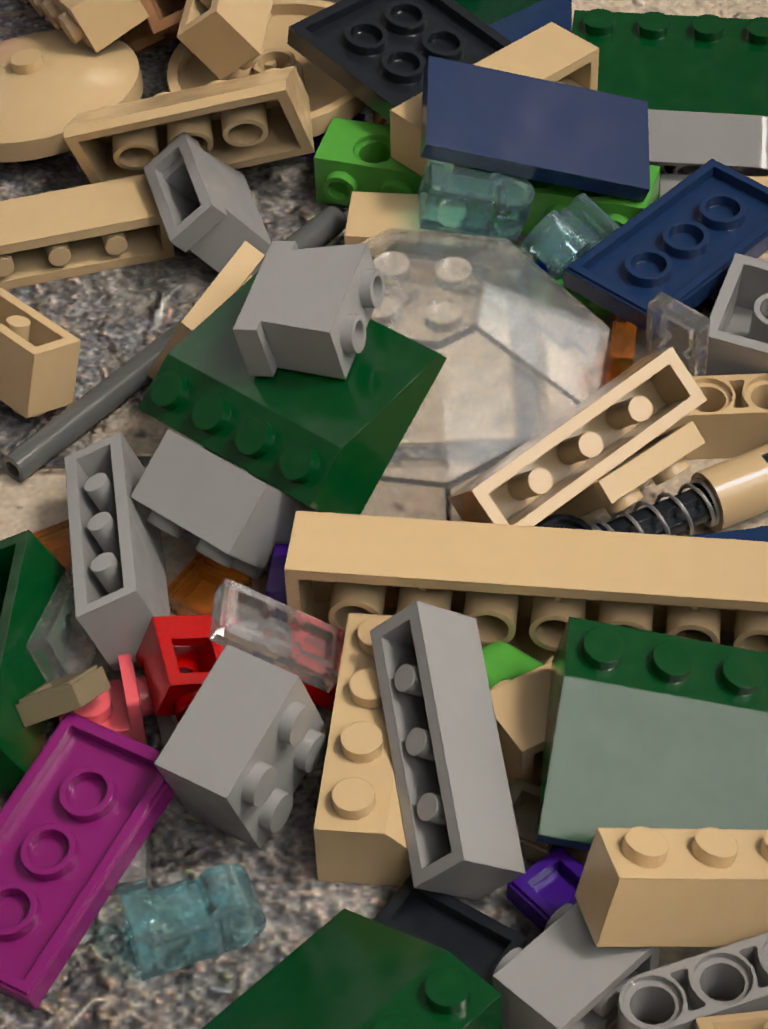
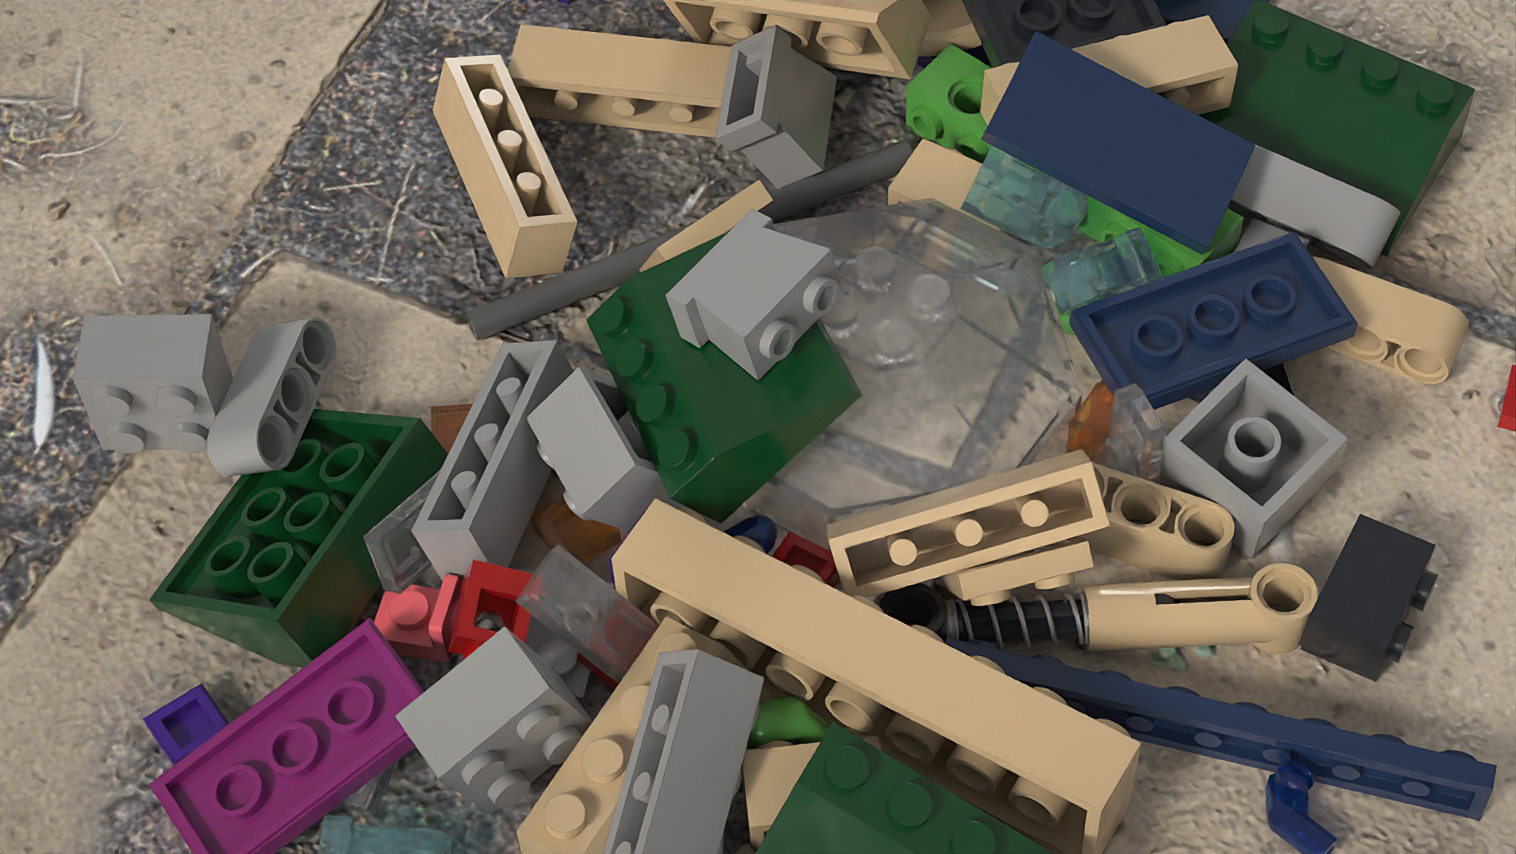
camera: 25 degrees right, 10 degrees up
dark tan tile [15,665,111,727] -> none

